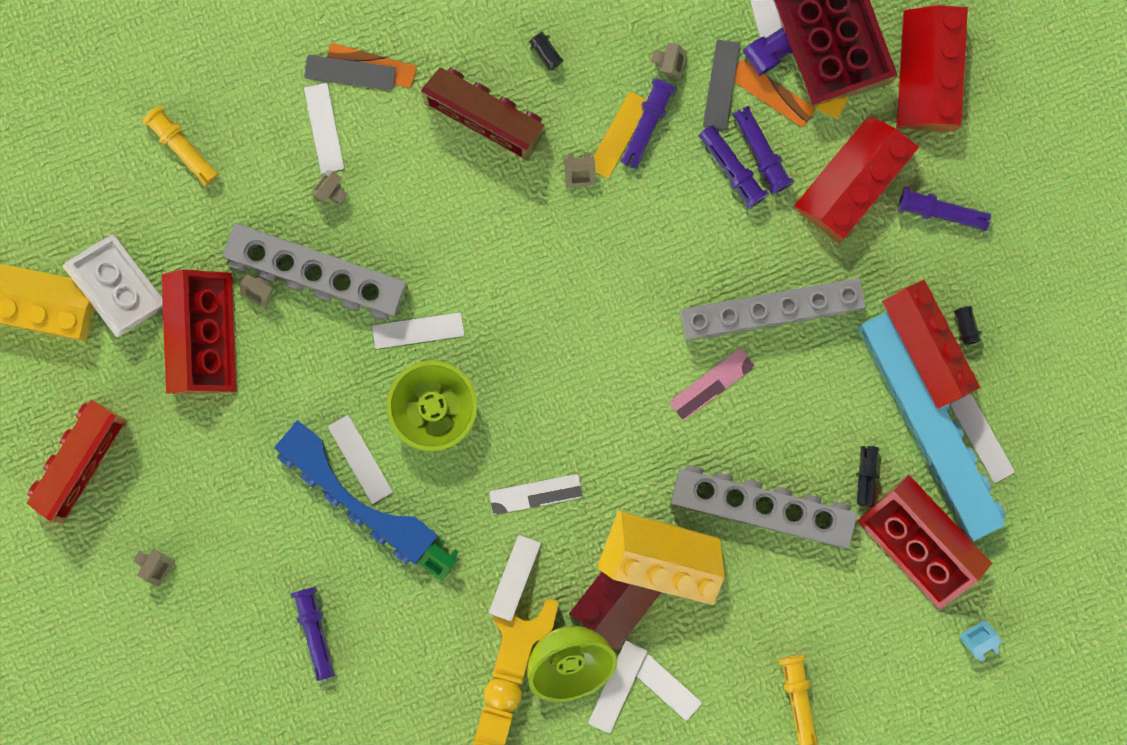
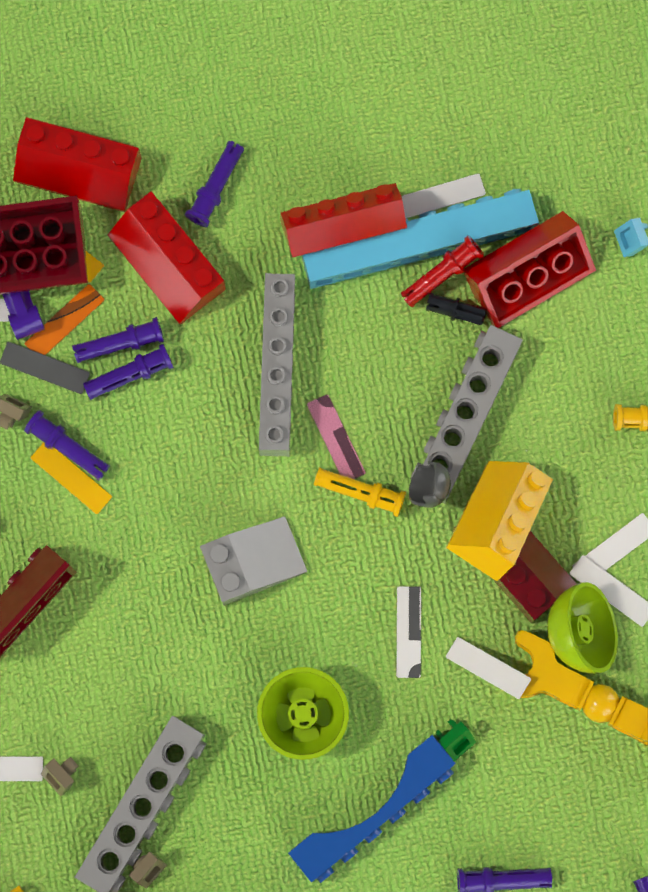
camera: 75 degrees left, 5 degrees down
white sticker [328,415,393,504] -> none
white sticker [372,313,464,349] -> none
dark tan tile [564,152,596,188] -> none
black pin [953,306,982,346] -> none
none -> light grey slope [200,516,308,606]
none -> yellow pin [314,467,406,517]
none -> red pin [401,235,484,308]
none -> dark grey hair [409,461,451,508]

